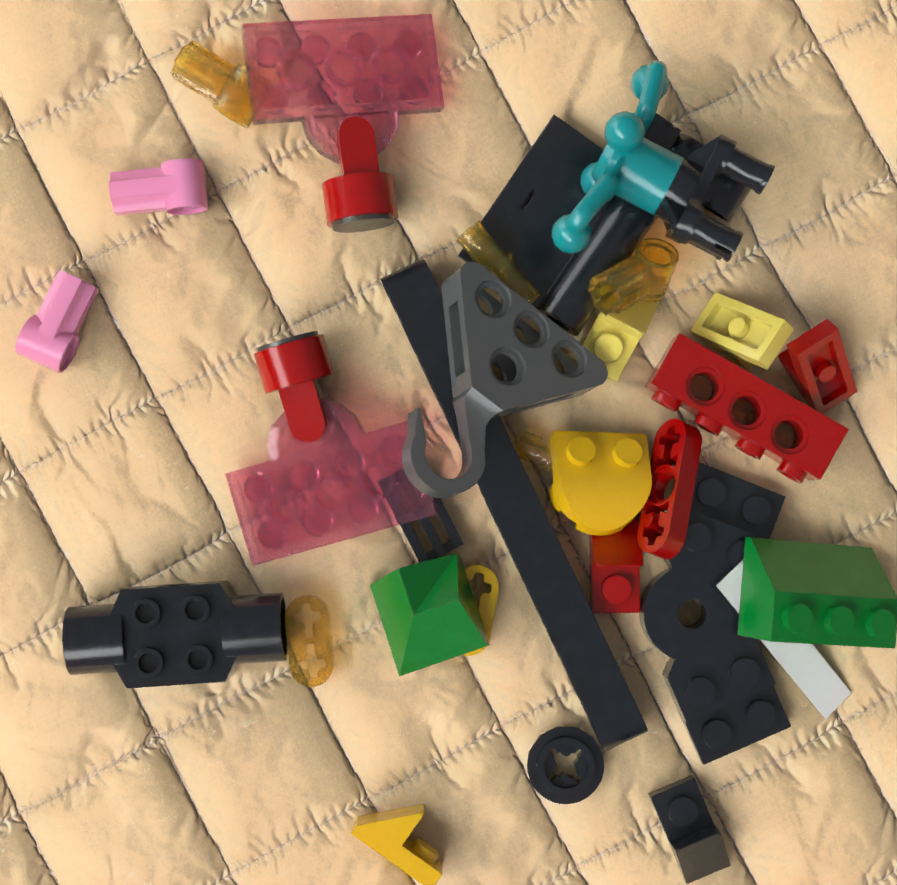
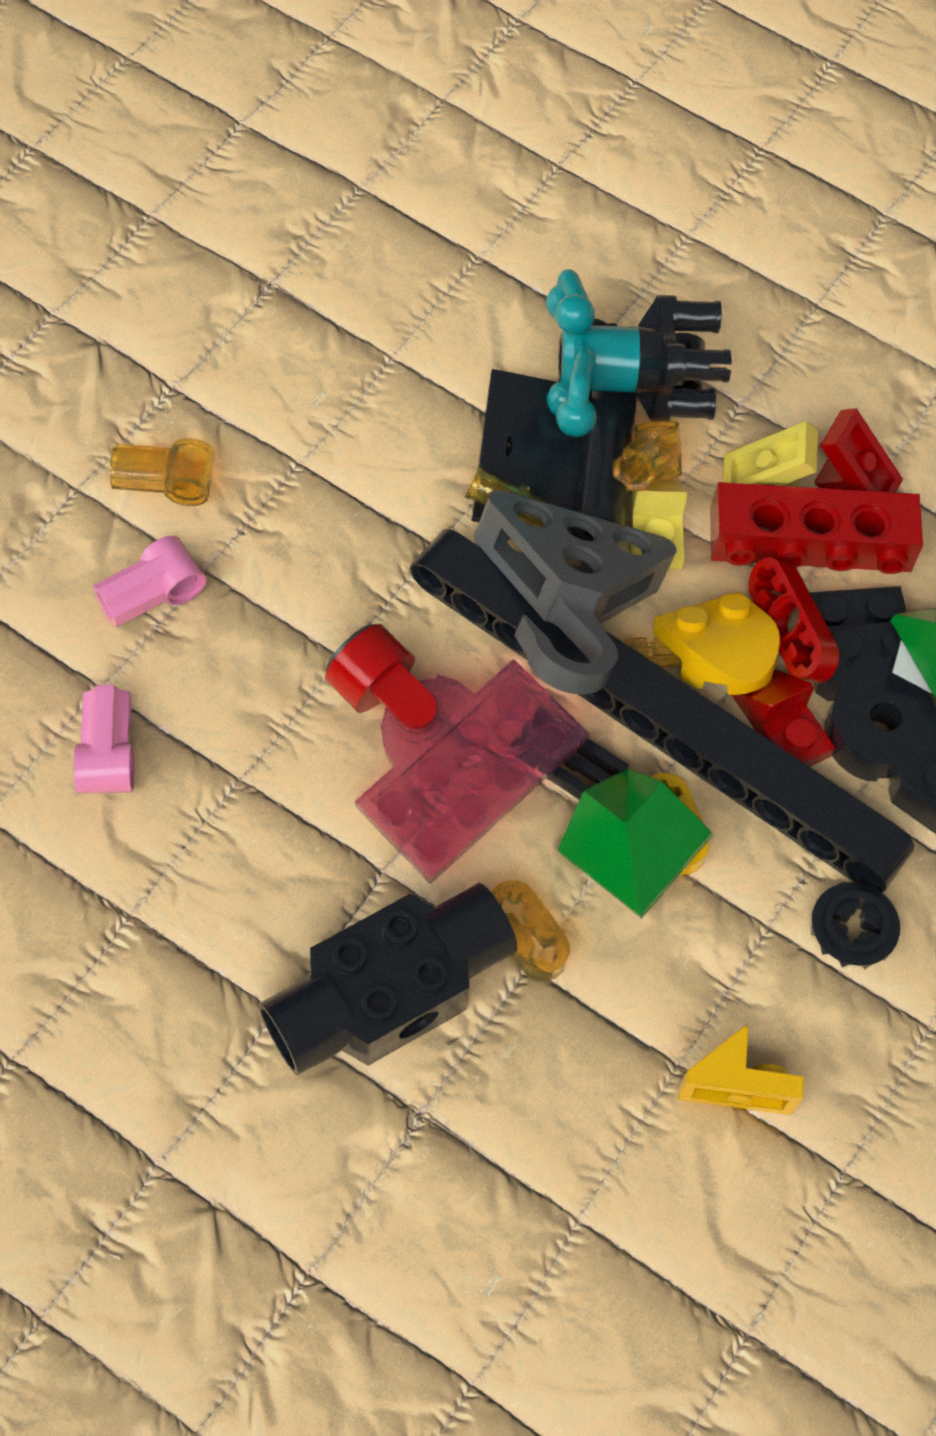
camera: 30 degrees left, 25 degrees down
clear pink plate [241,14,444,233] -> none

